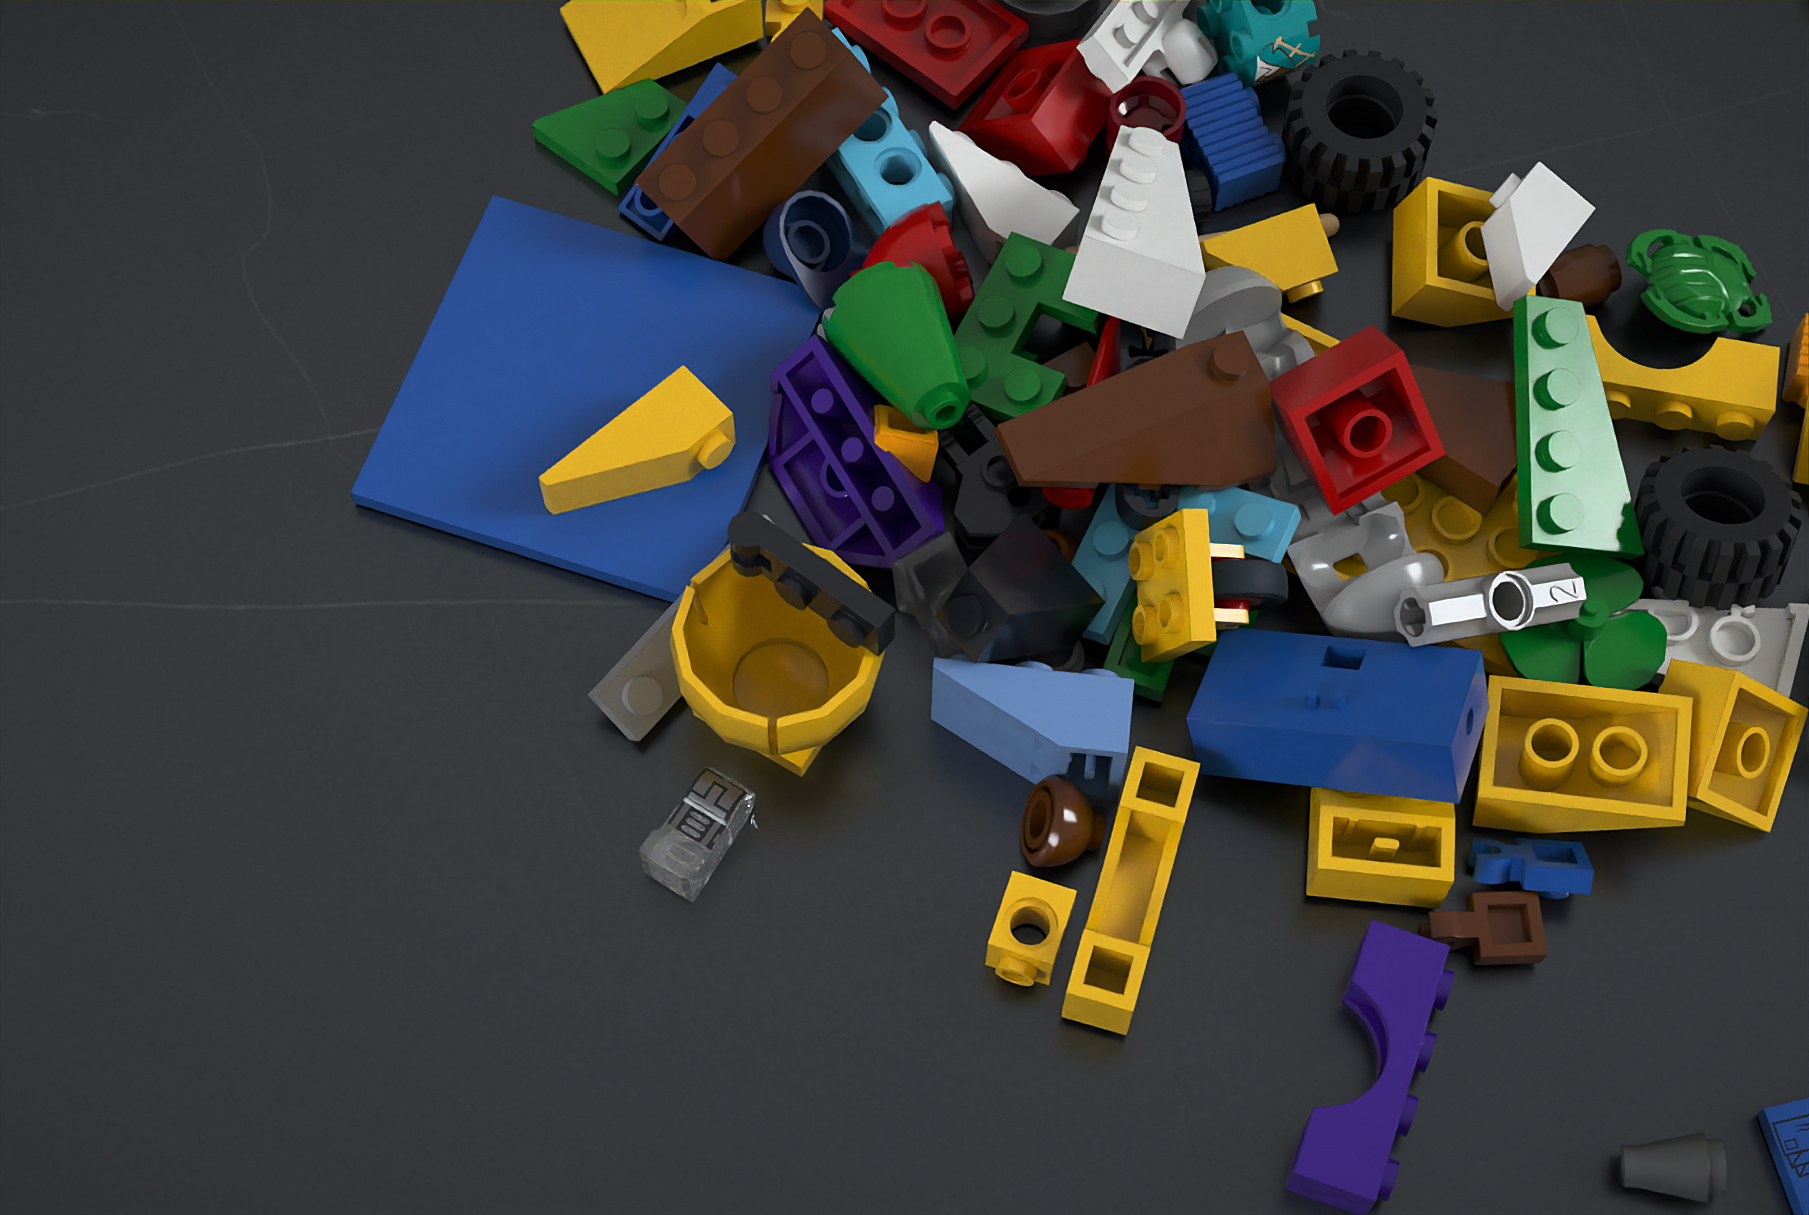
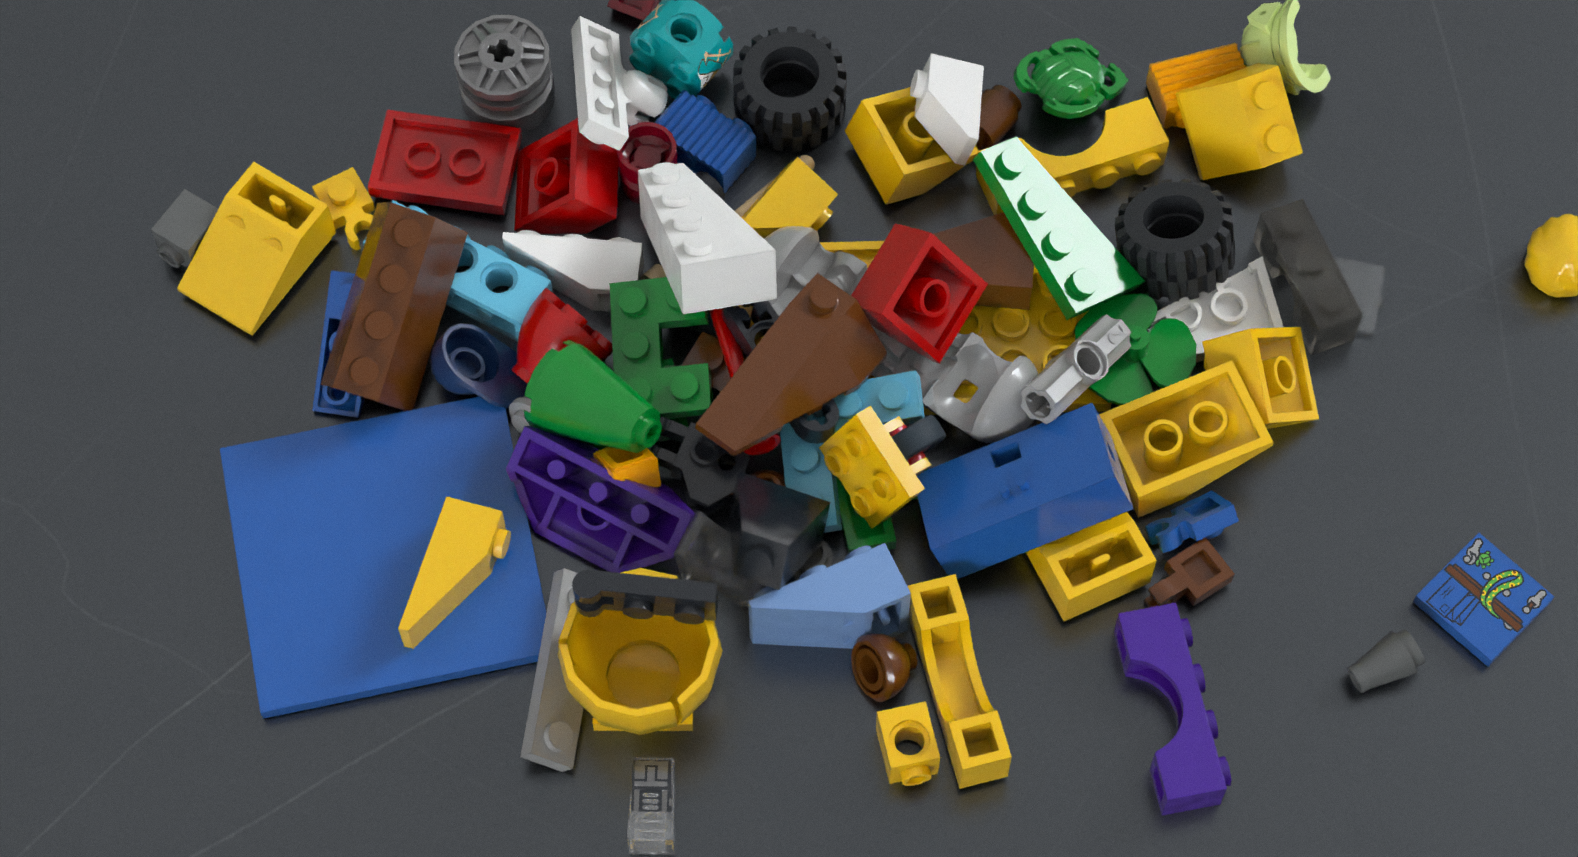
camera: 30 degrees left, 0 degrees up
green wing [532,78,688,197] -> none

